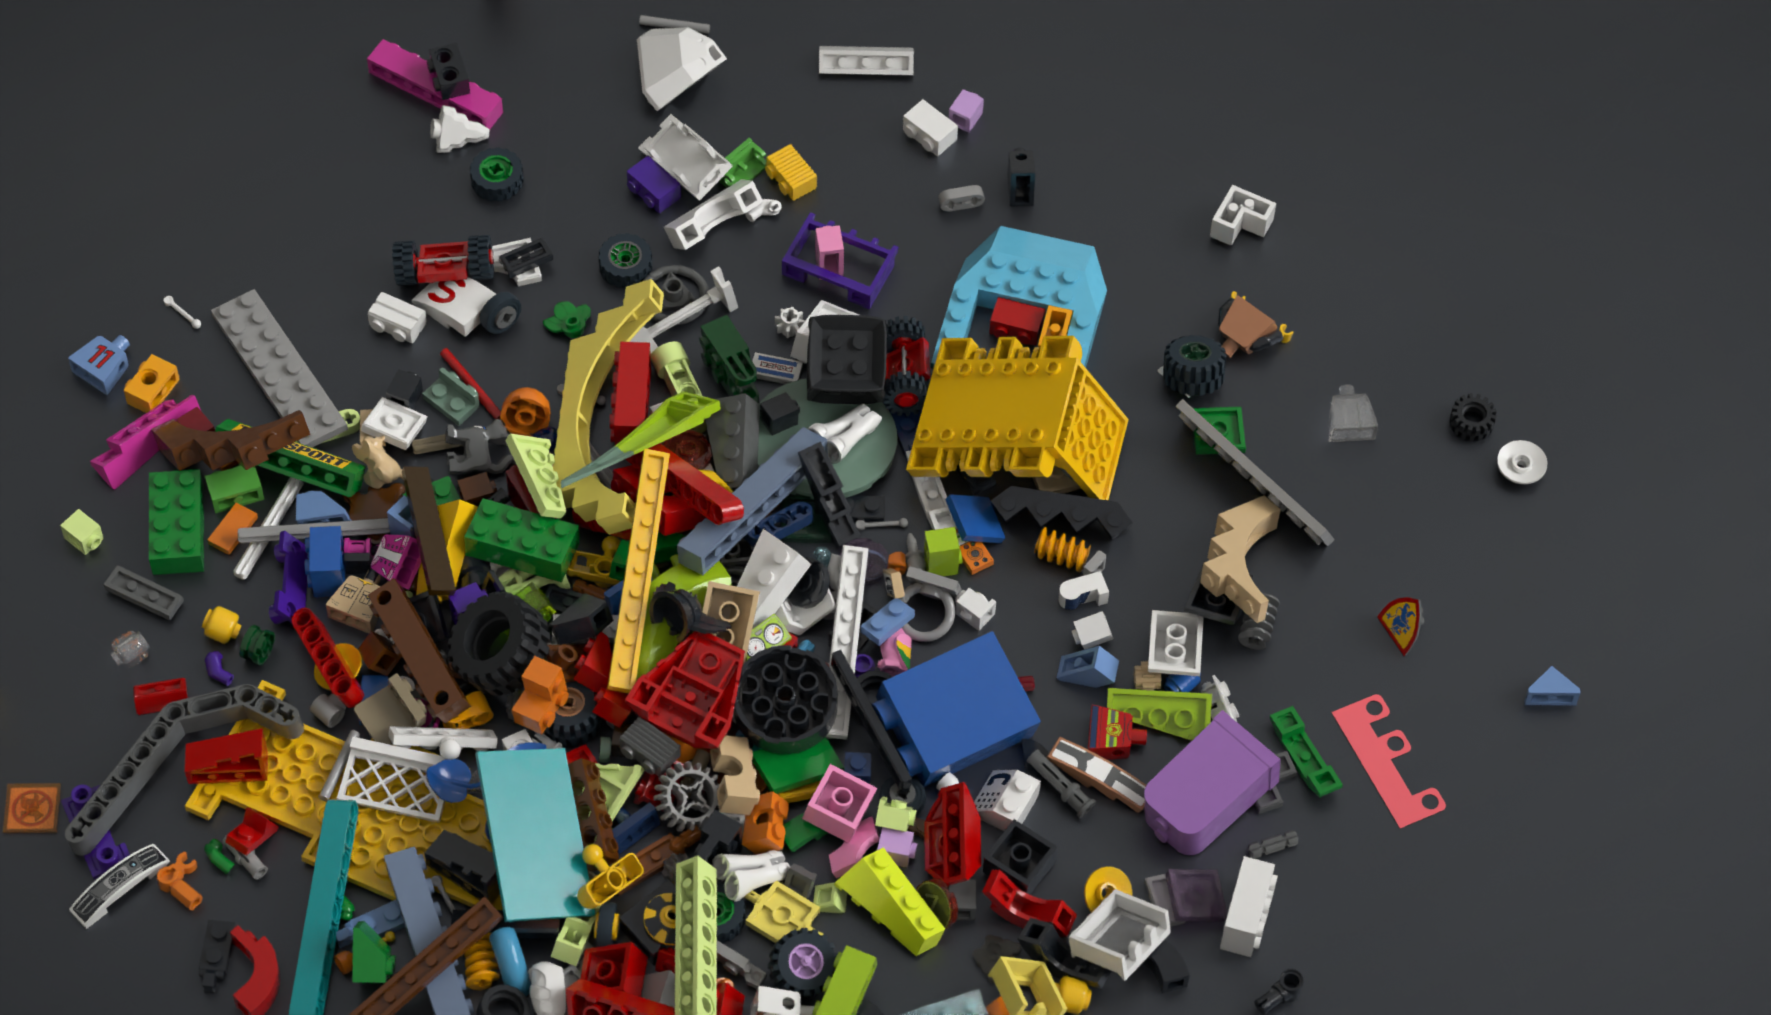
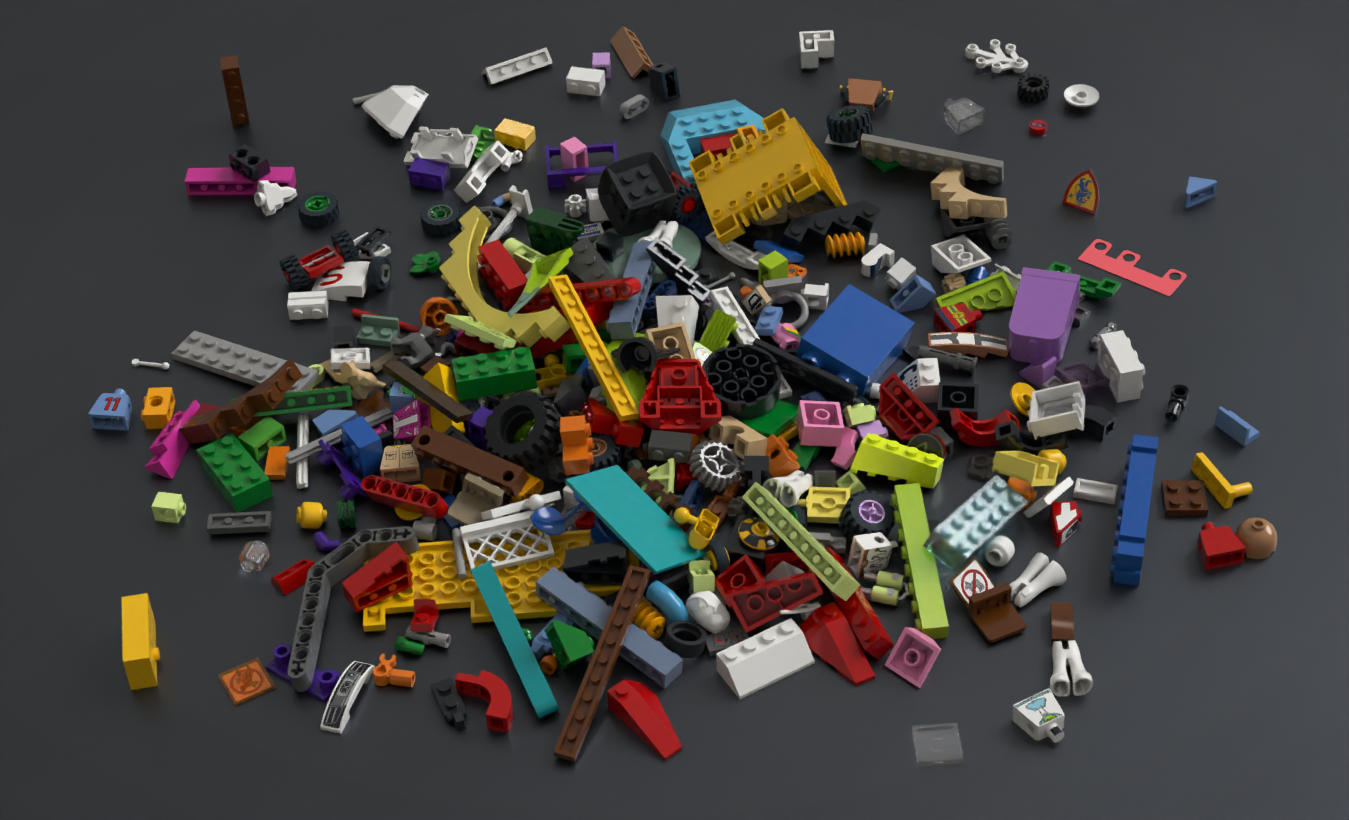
camera: 25 degrees left, 15 degrees down
none -> medium blue arm [491,193,512,207]
none -> medium nougat panel [610,26,653,78]
none -> lime brick [698,308,739,351]
none -> white plant [965,39,1028,73]
none -> medium lavender slope [1019,356,1057,388]
none -> red tile [1029,120,1047,135]

